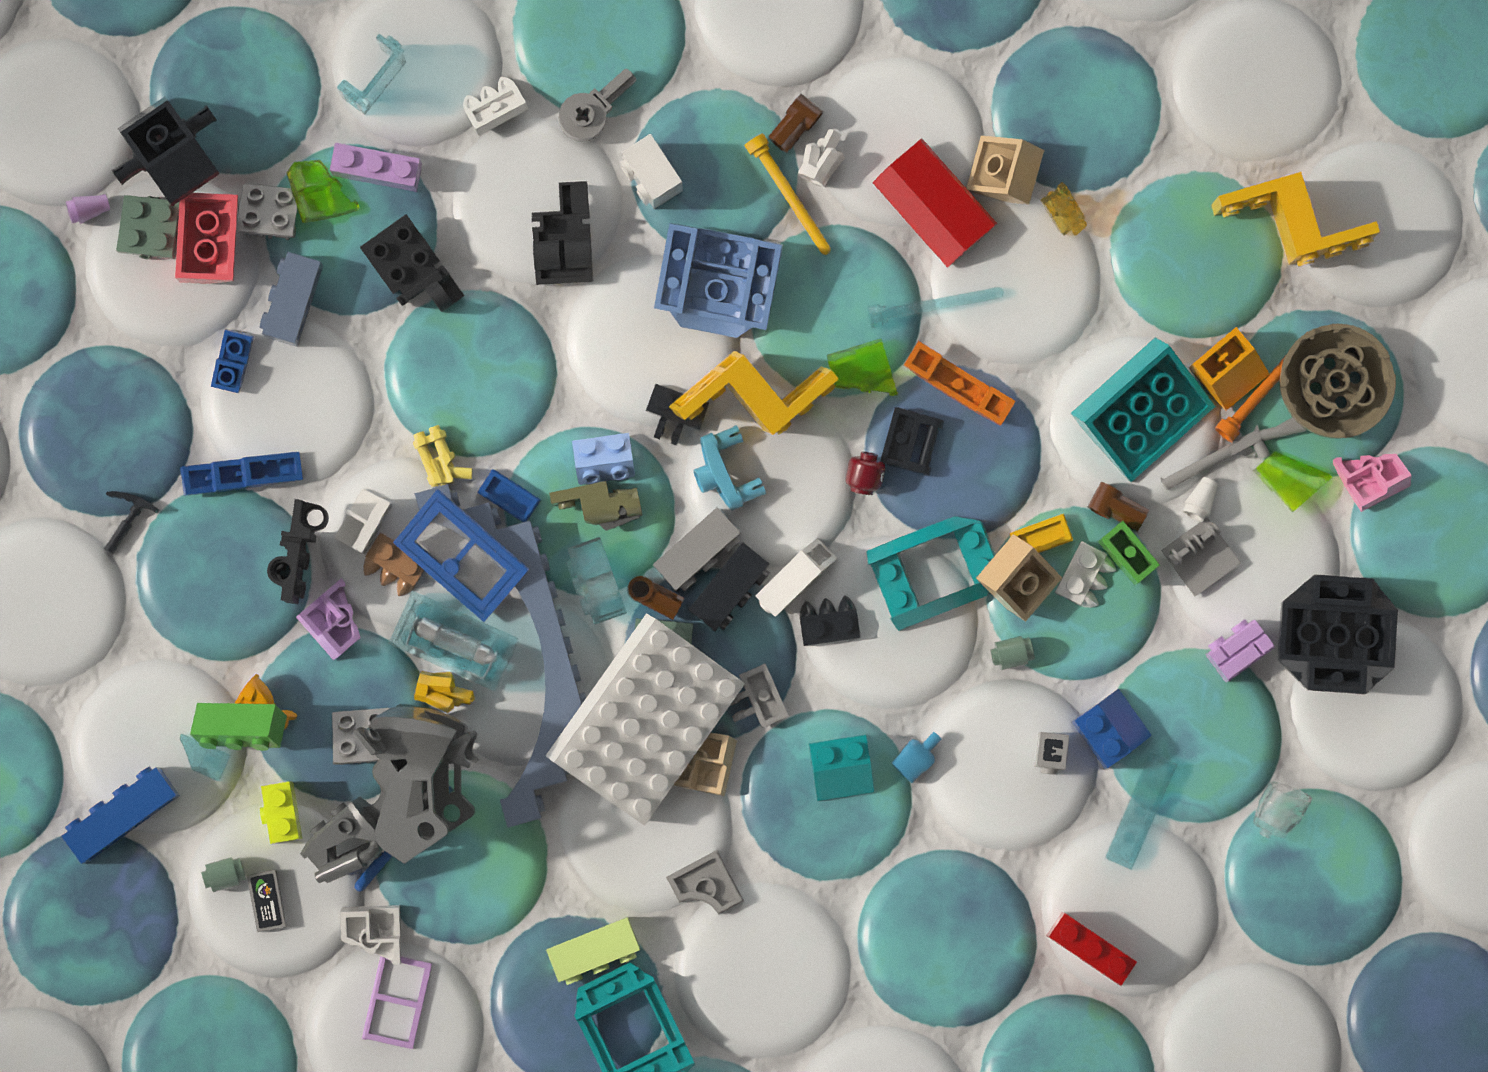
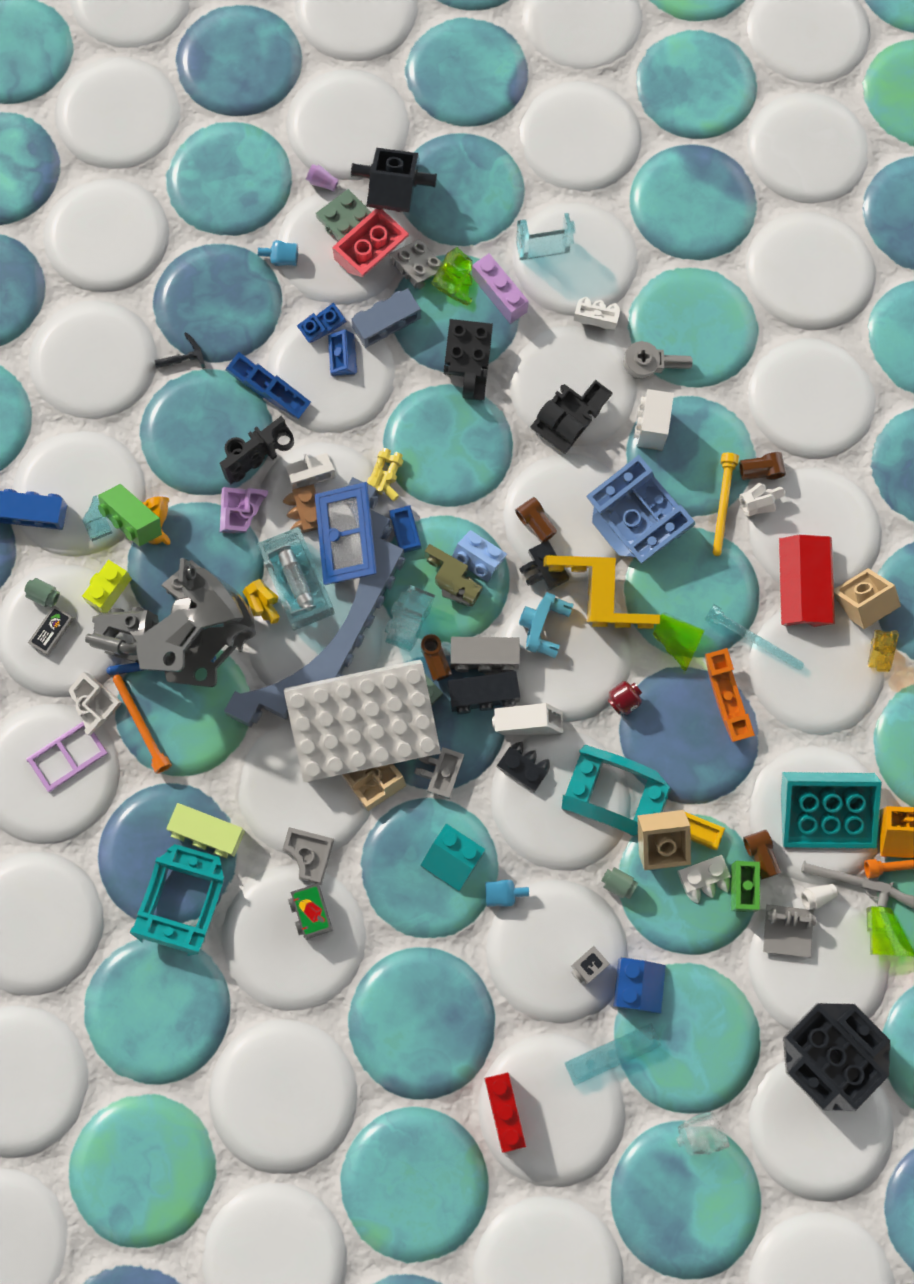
camera: 45 degrees right, 10 degrees down
black plate [880,407,944,476] -> none
lavender brick [1205,619,1275,682] -> none
none -> orange piece [113,675,172,774]
none -> dark azure piece [258,240,298,266]
none -> brick [288,883,333,939]
none -> blue slope [328,329,357,376]
none -> reddish brown piece [515,497,557,543]

